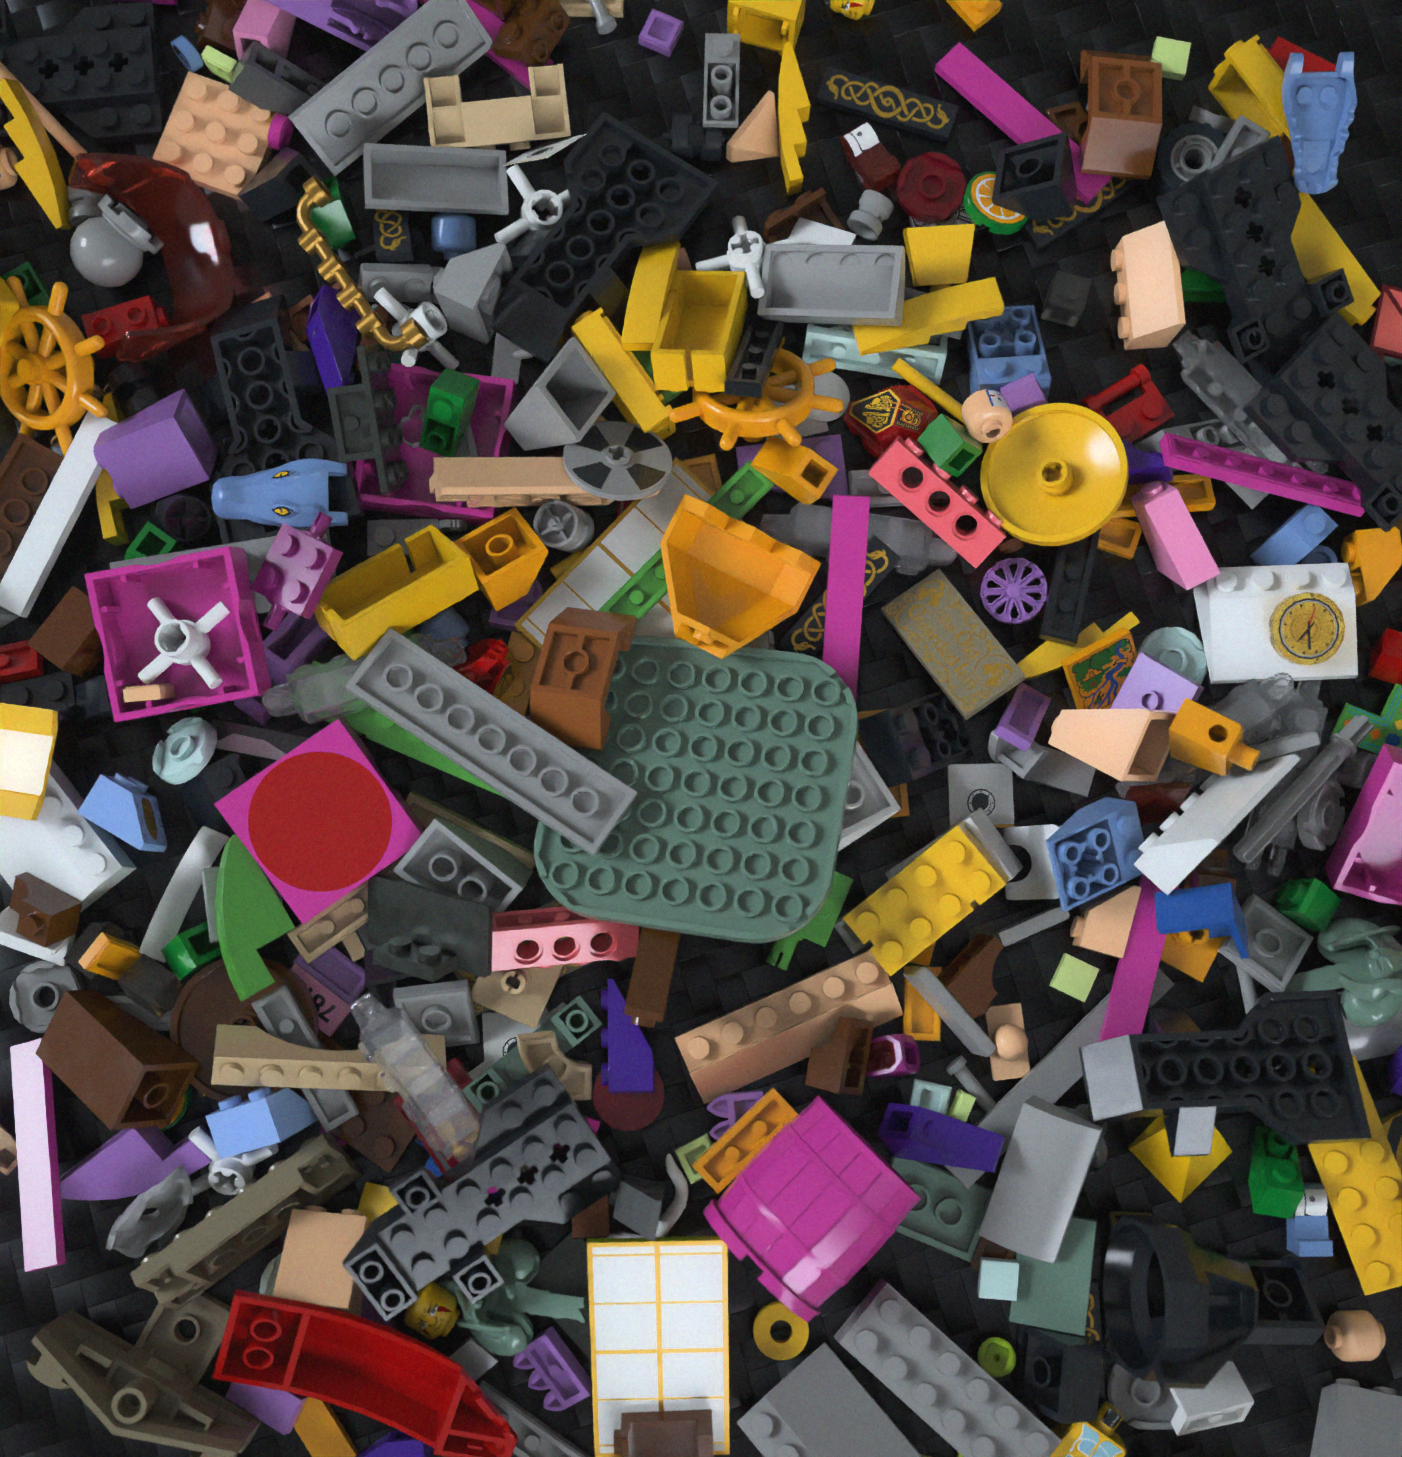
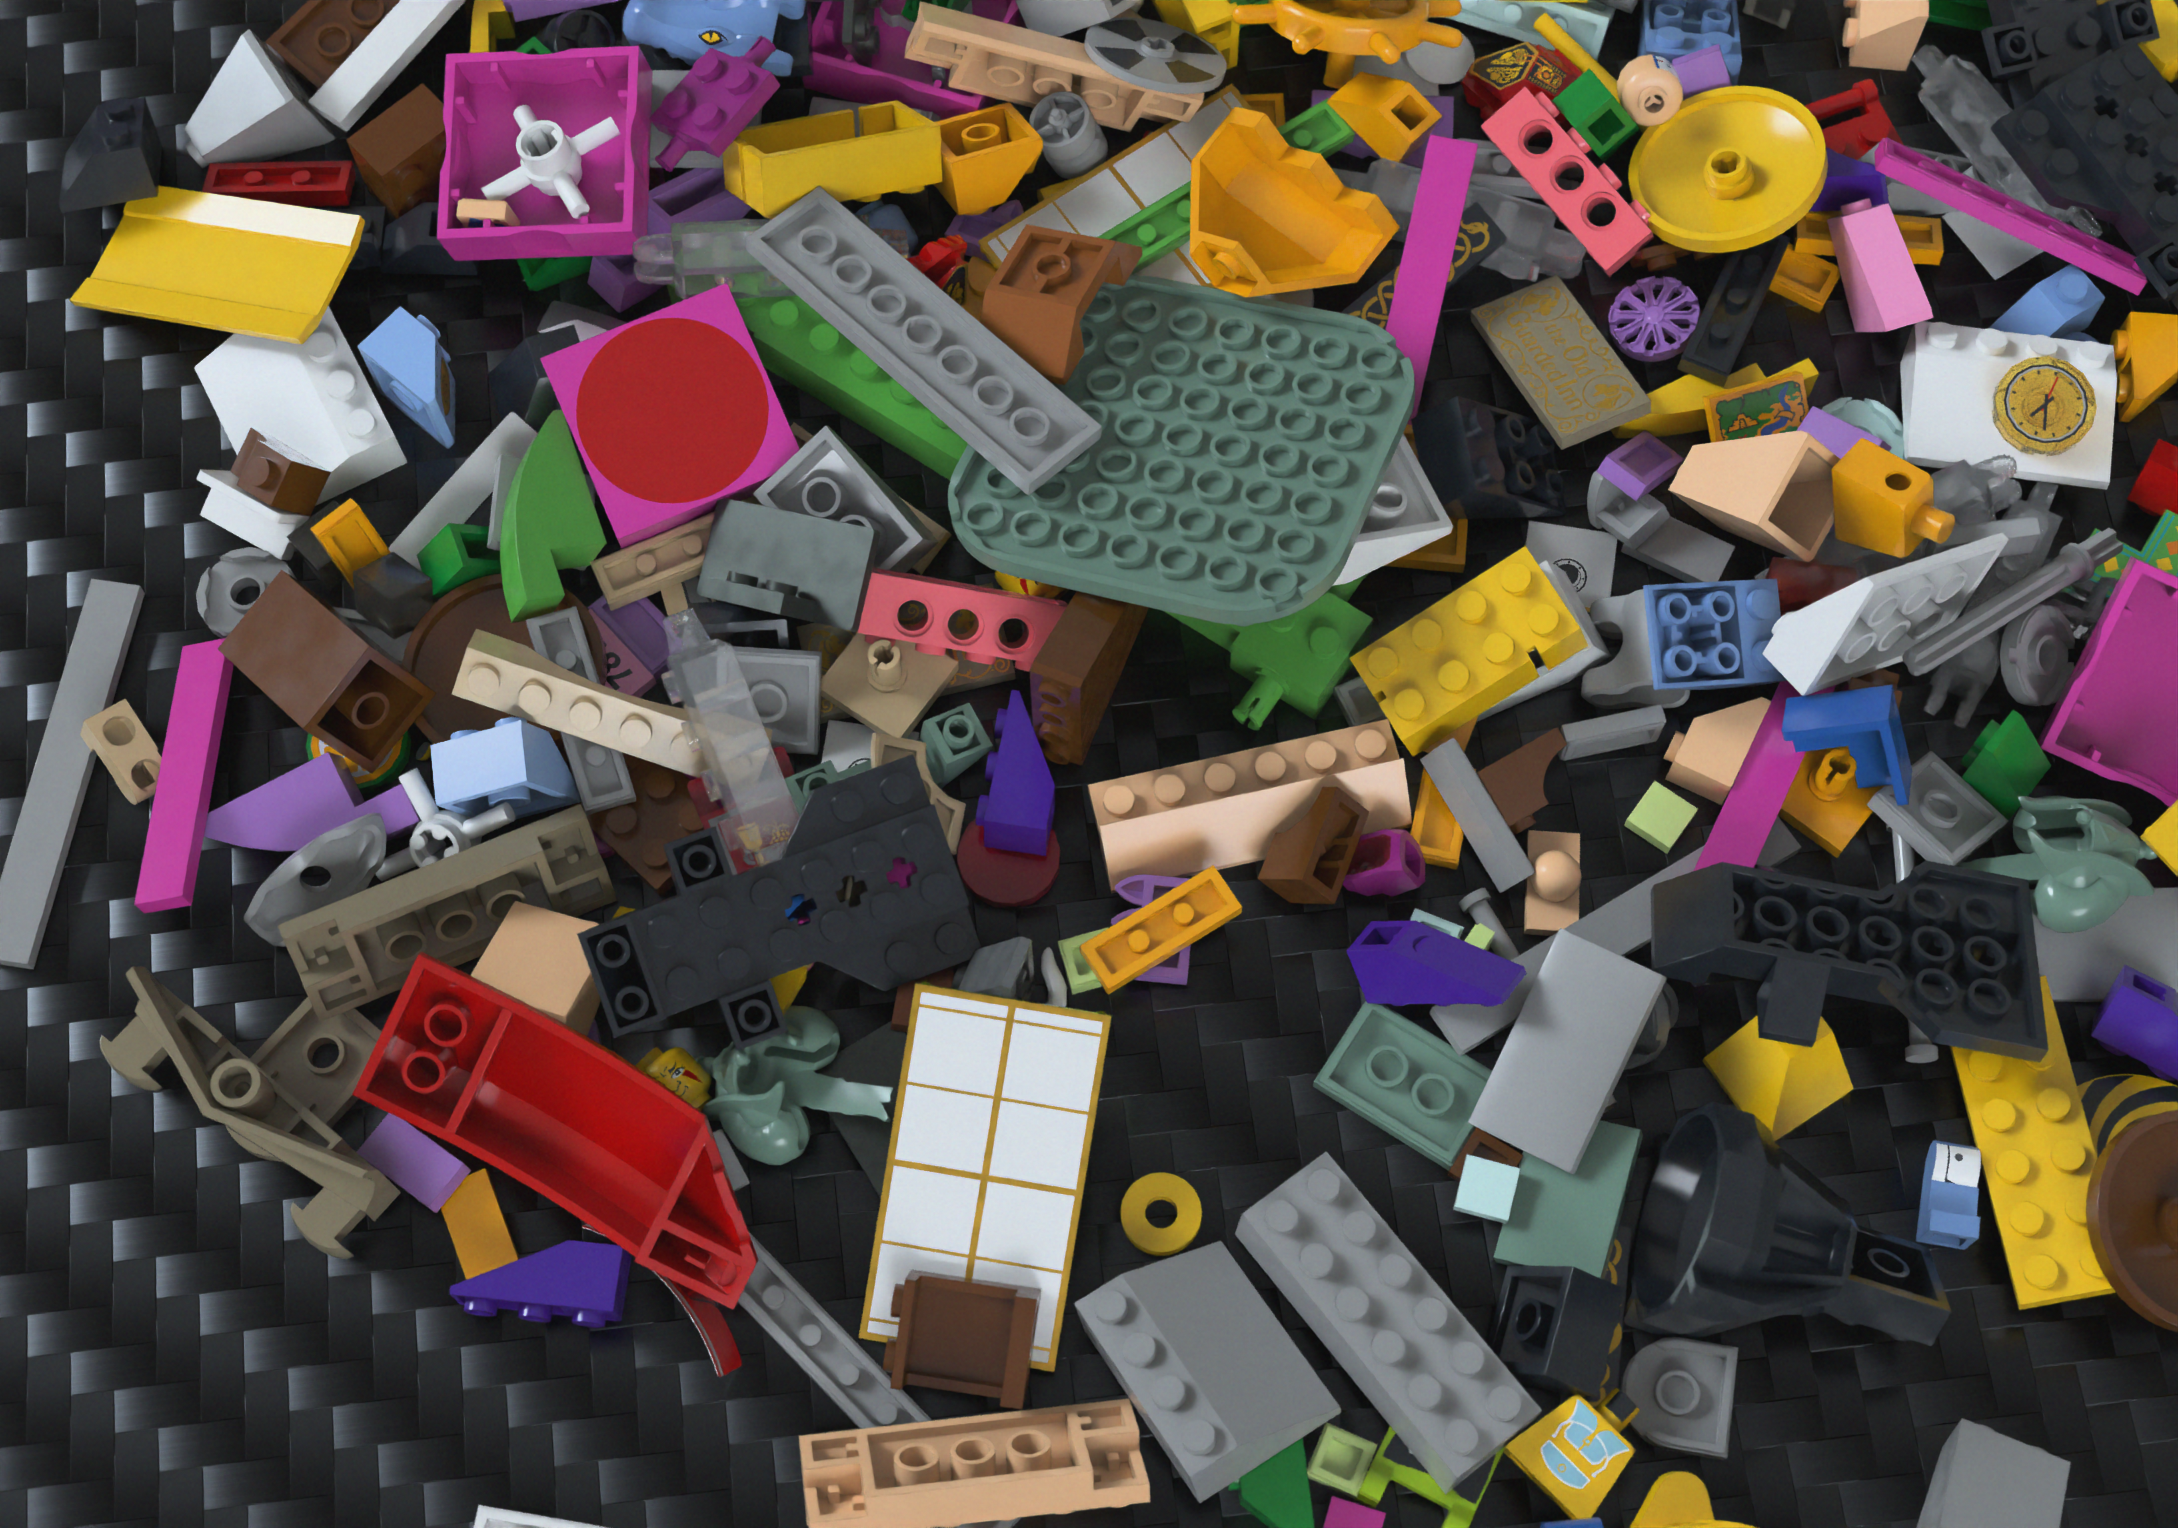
camera: 10 degrees right, 15 degrees down
light aqua tile [152,716,217,785] -> none
medium lavender plate [513,1326,592,1411] -> none
dark pink piece [703,1095,922,1322] -> none
lime tile [978,1337,1016,1378] -> none
white panel [1169,1361,1255,1436] -> none
green slope [1248,1126,1305,1219] -> none
light nougat head [1324,1310,1386,1362] -> none

